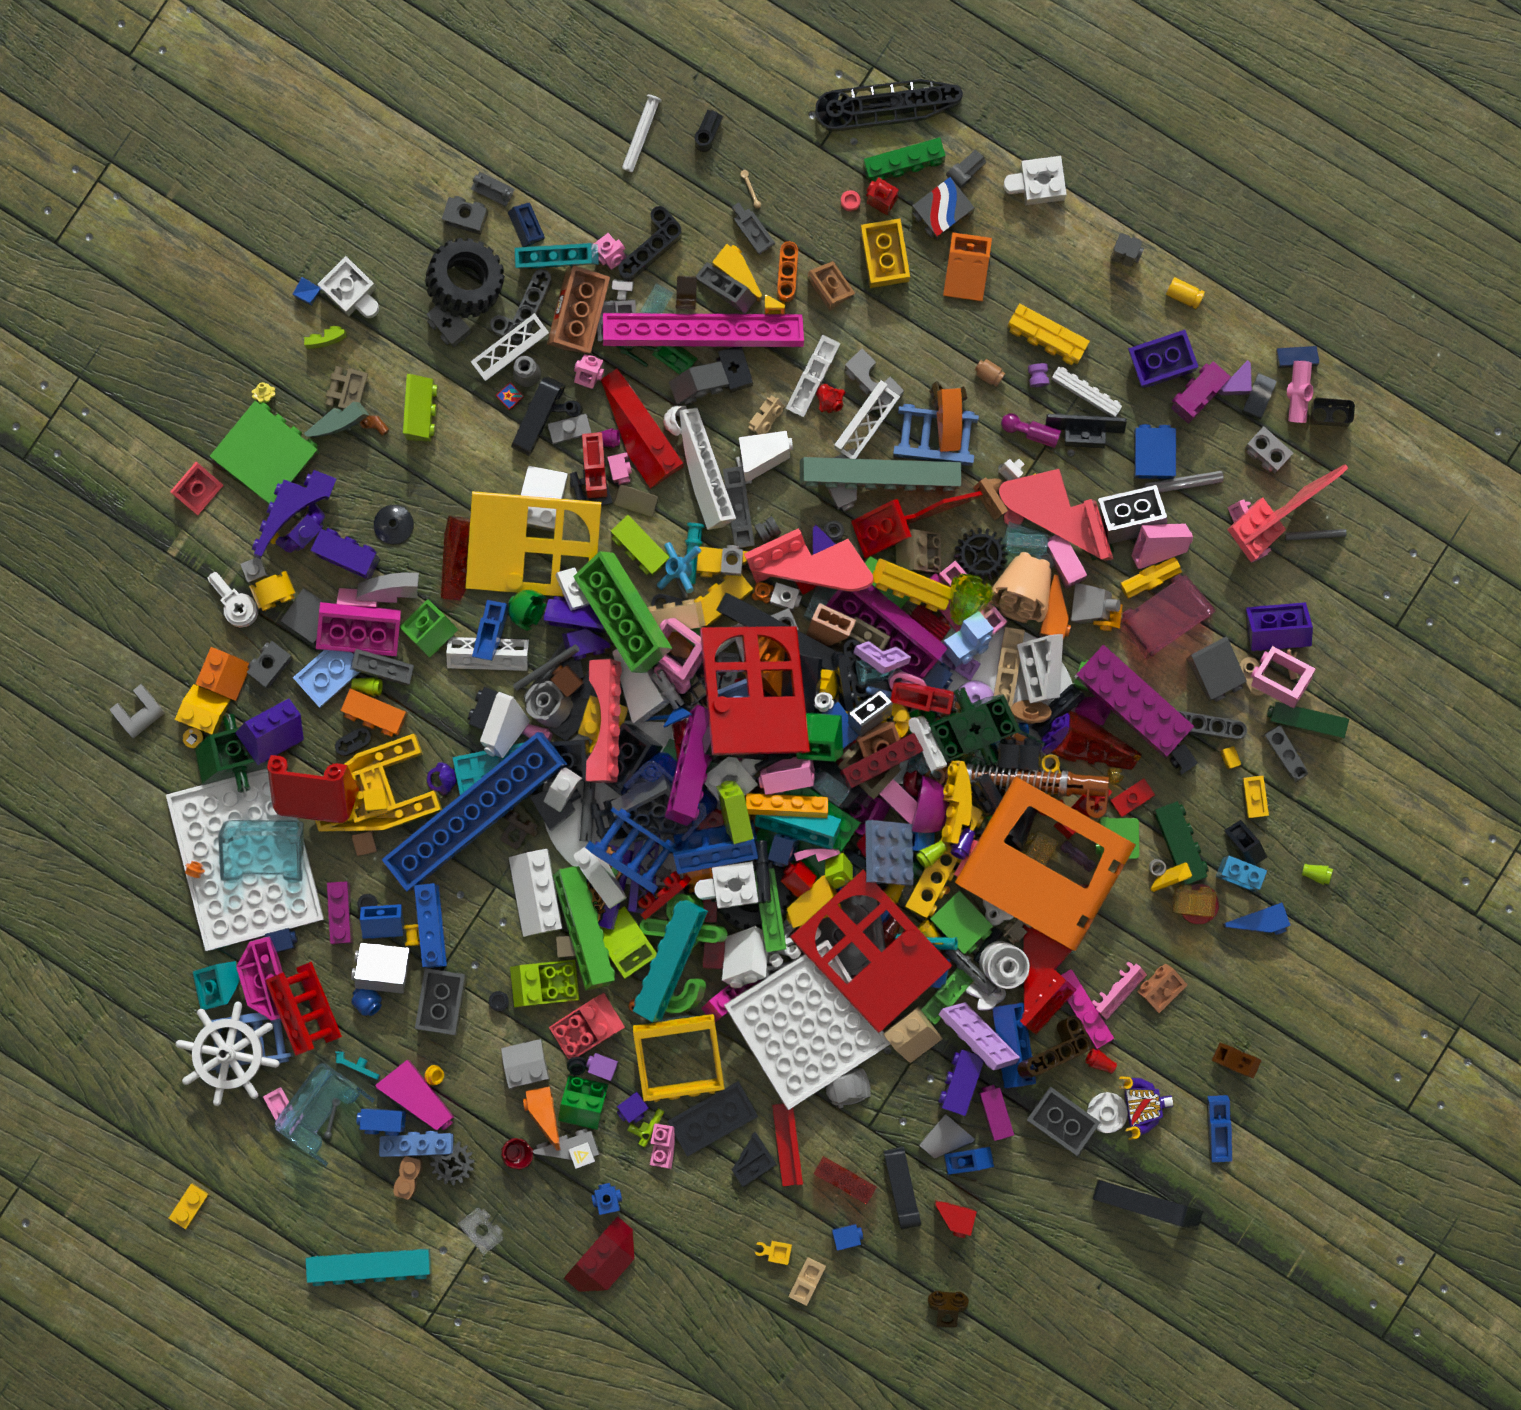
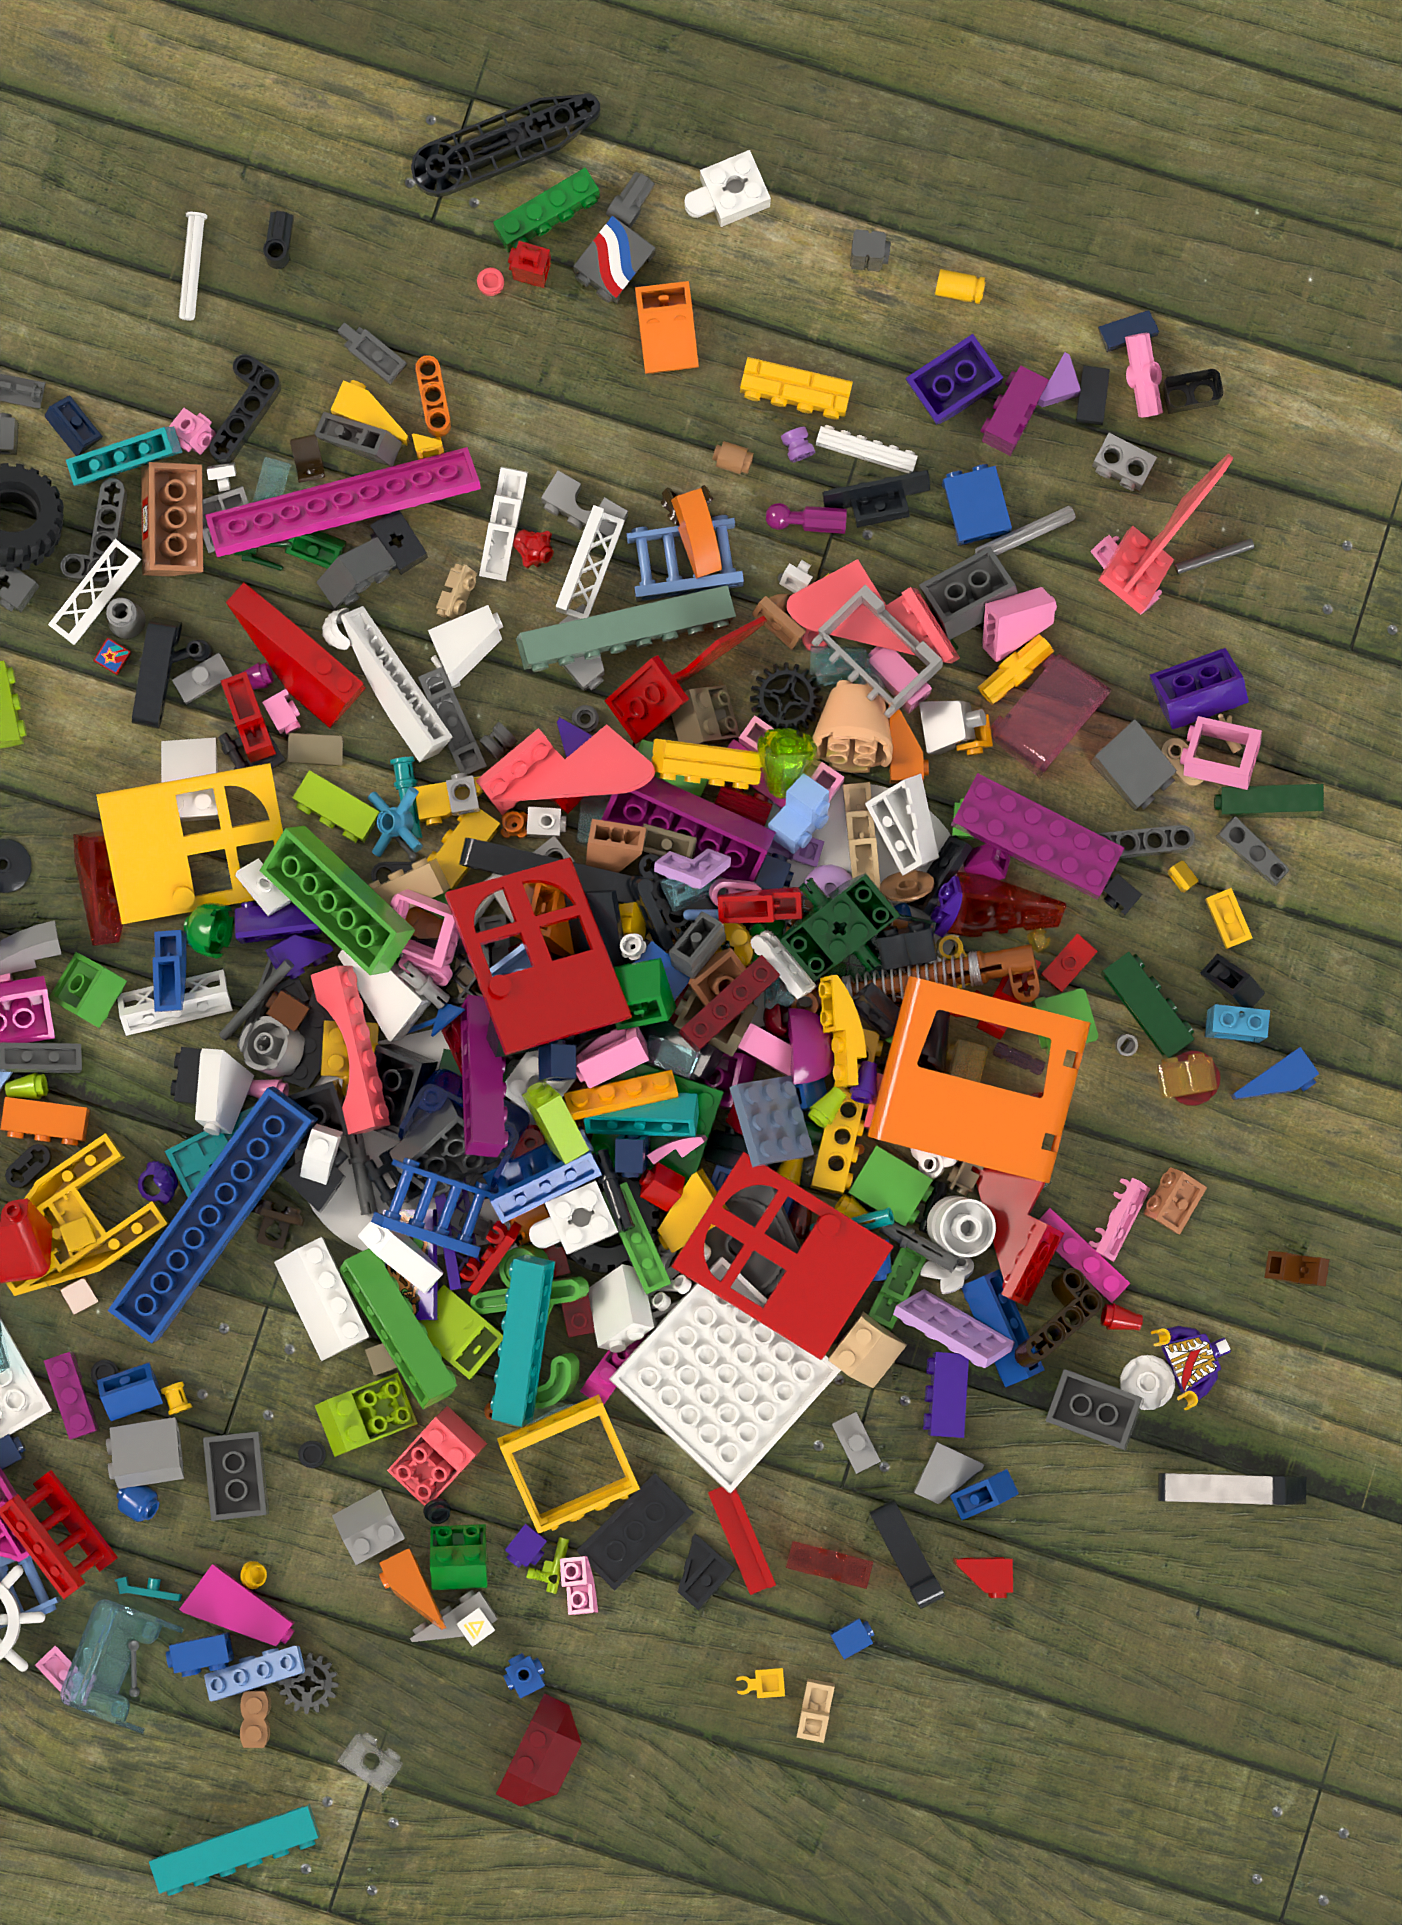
camera: 20 degrees left, 0 degrees up
blue fence [414,883,447,968] -> none
dark red hair [501,1138,533,1170] -> none
bright pink brick [574,354,604,389] -> none
medium lavender brick [586,1053,618,1081] -> none
tan hinge [741,170,761,209] -> none
medium nougat slope [807,261,855,311] -> none
lime brick [825,853,853,889] -> none
light grey helmet [826,1068,871,1108] -> none
yellow brick [860,219,910,288] -> none
dark brown bracket [928,1291,969,1328] -> none
magenta brick [978,1085,1014,1141] -> none
yellow slope [1151,863,1192,892] -> none
blue slope [1207,1095,1232,1162] -> none
lime cone [1302,864,1333,885] -> none
none -> dark blue brick [538,1040,576,1082]
none -> light grey hinge [812,585,943,718]
none -> light grey tile [832,1412,881,1474]

